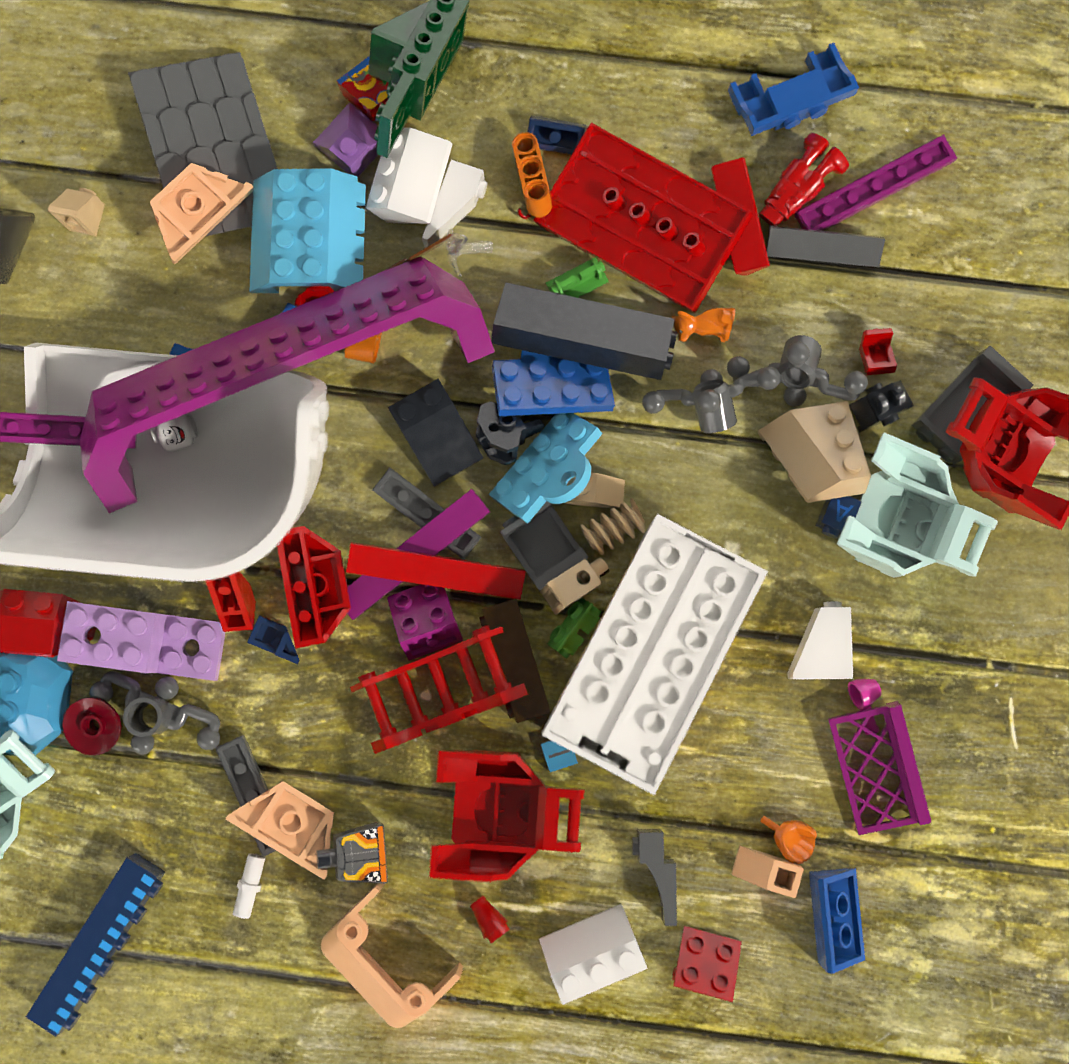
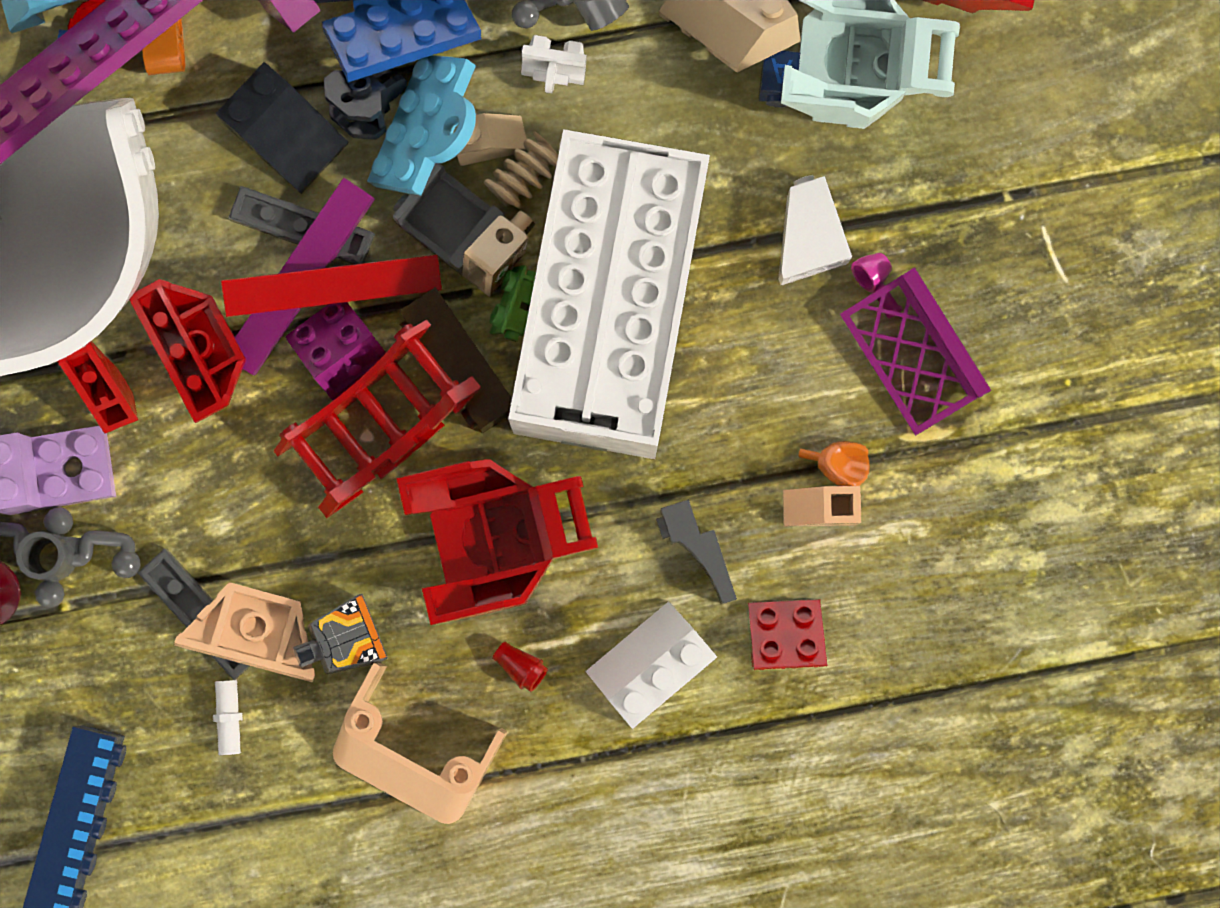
camera: 20 degrees left, 0 degrees up
dark blue slope [247,615,300,664] -> none
dark azure tile [541,740,578,772] -> none
blue slope [809,868,865,974] -> none
none -> white hips [521,35,587,94]

